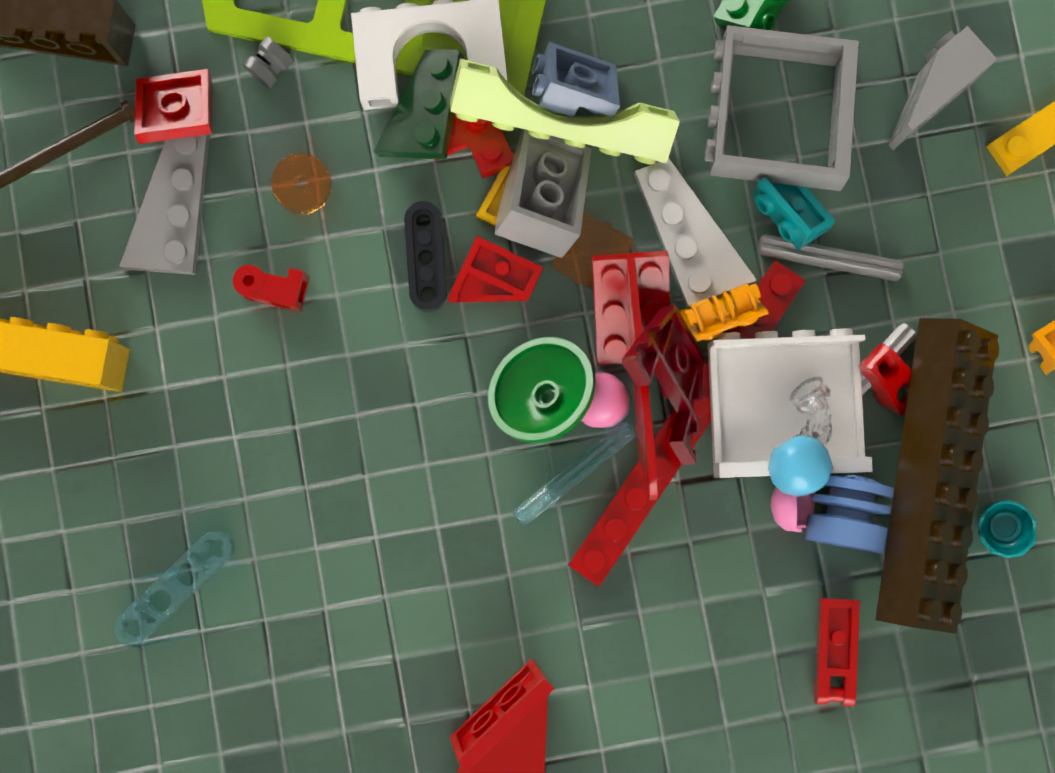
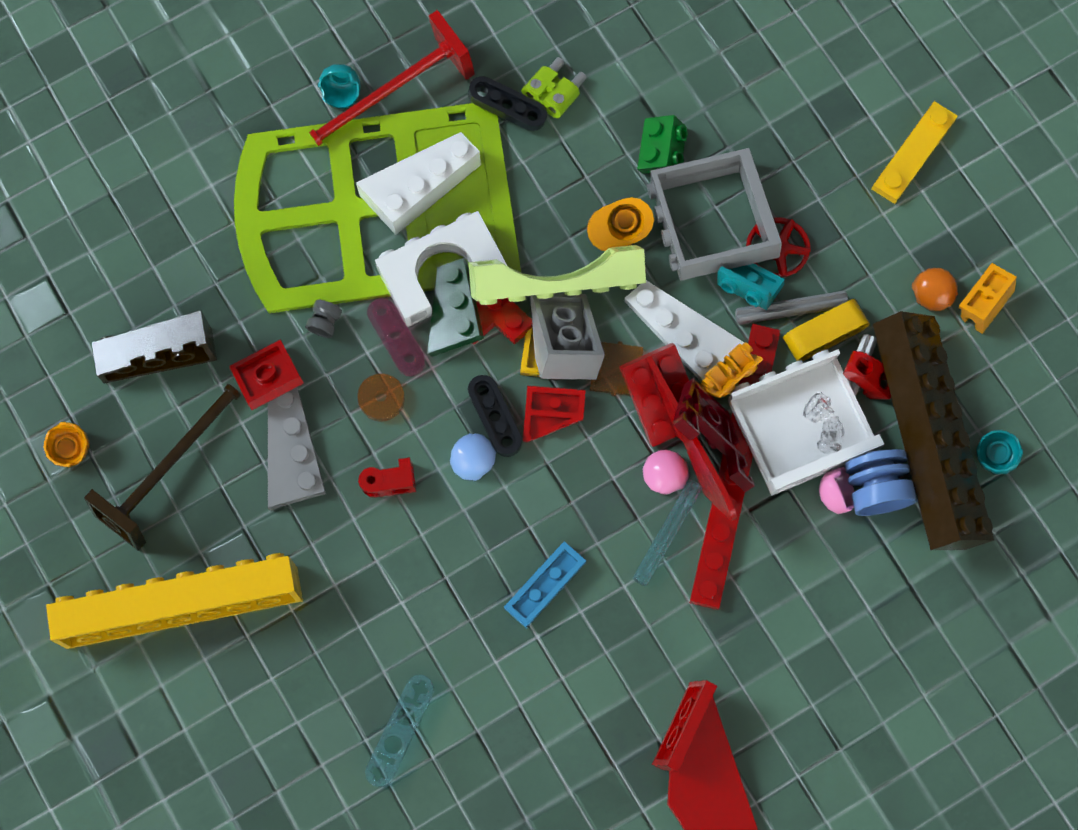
camera: 15 degrees left, 10 degrees down
green dish [488,337,596,443] -> none
sand blue plate [532,42,620,118] -> none
medium azure hair [768,435,833,497] -> none
red plate [814,598,860,707] -> none
light grey slope [888,26,998,150] -> none
none -> clear pink plate [367,298,425,376]
none -> light blue hair [450,433,496,481]
none -> dark azure plate [504,541,586,629]
none -> light orange piece [587,197,654,251]
none -> red wheel [746,217,811,278]
none -> yellow beam [783,299,870,362]
none -> orange hair [912,268,958,311]

